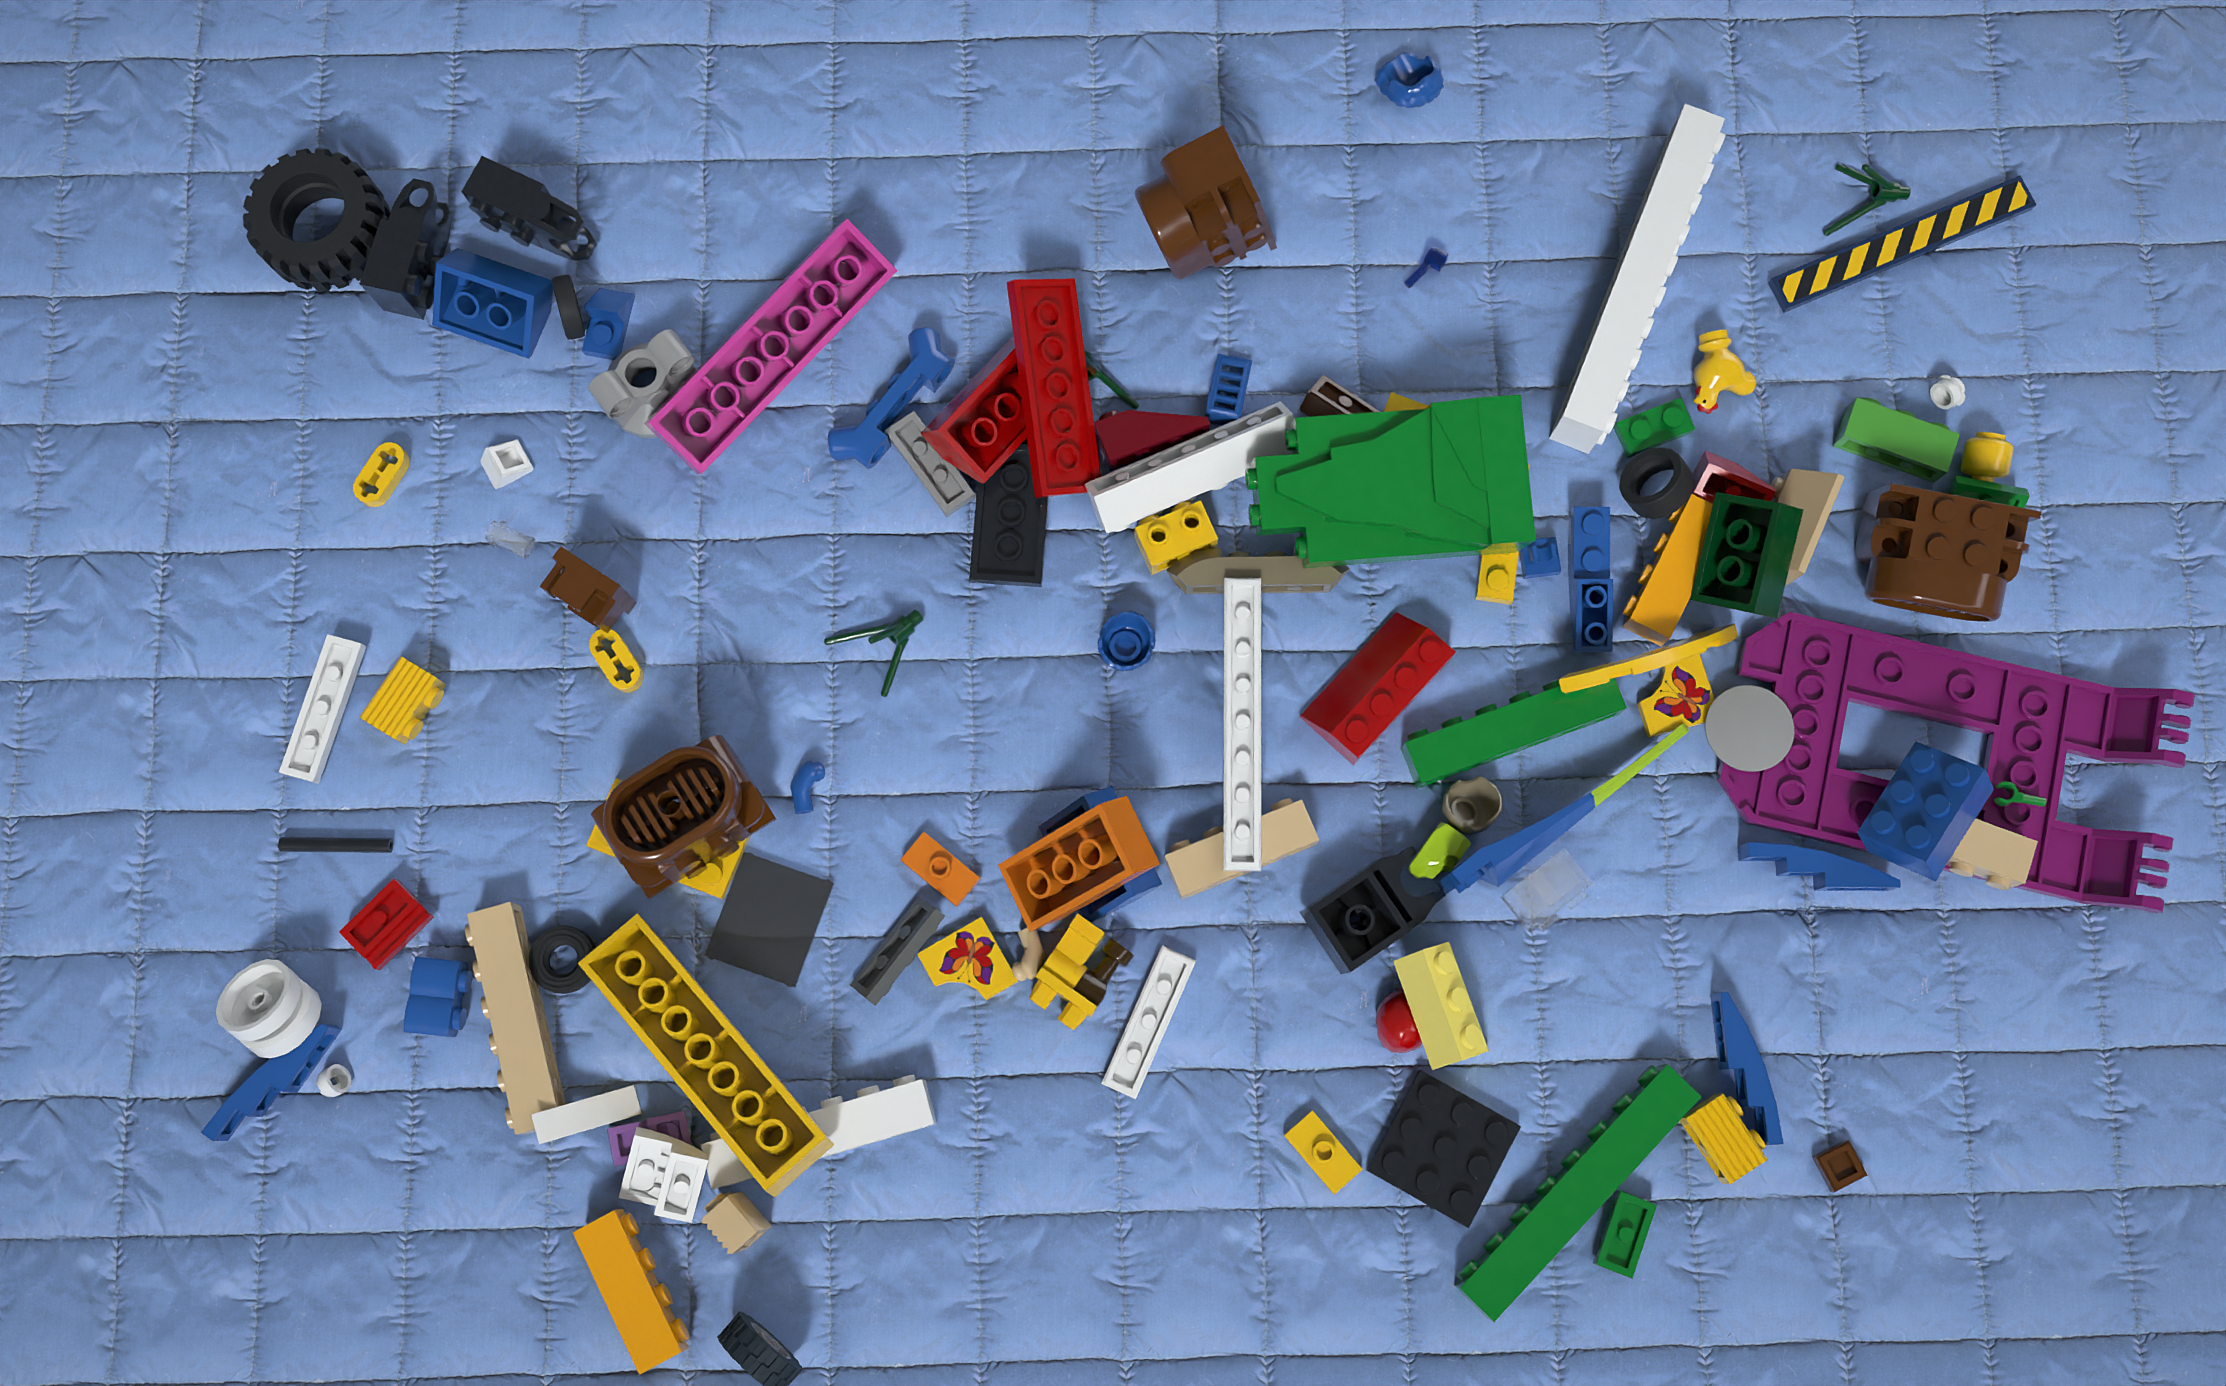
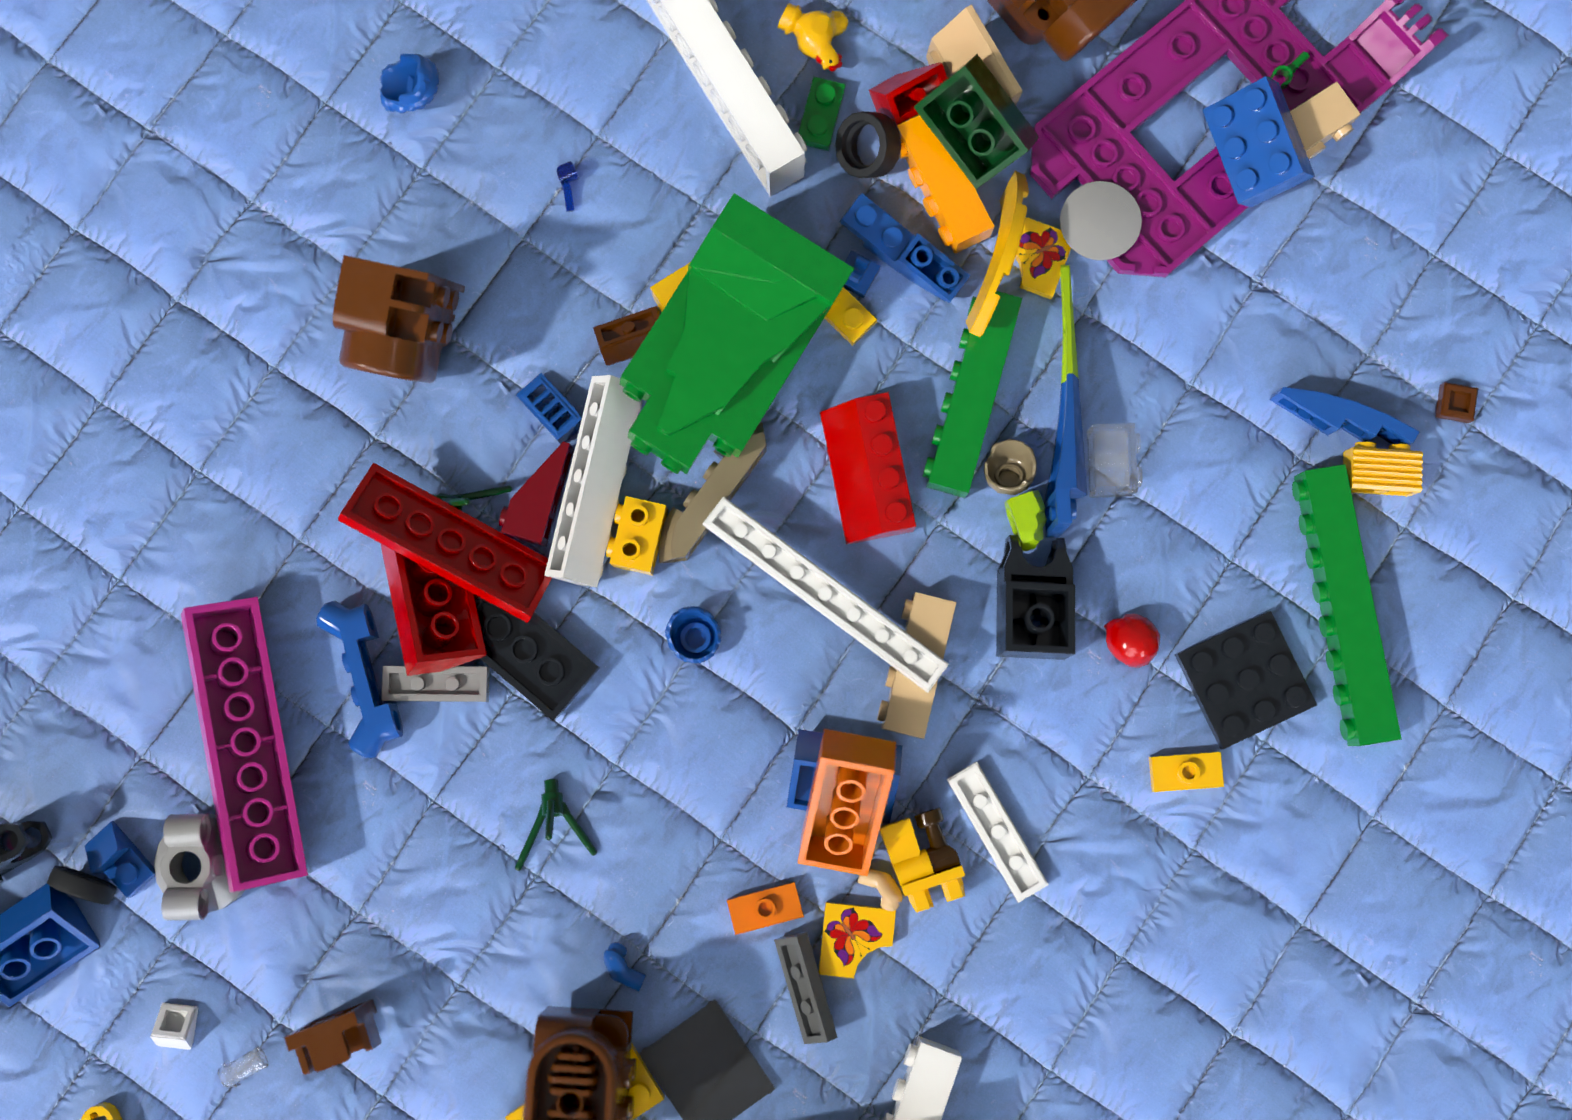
camera: 55 degrees left, 5 degrees up
yellow beam [589,629,644,693] -> none
light yellow slope [1393,942,1489,1070] -> none
green plate [1593,1190,1657,1279] -> none
blue slope [1738,842,1901,891] -> none

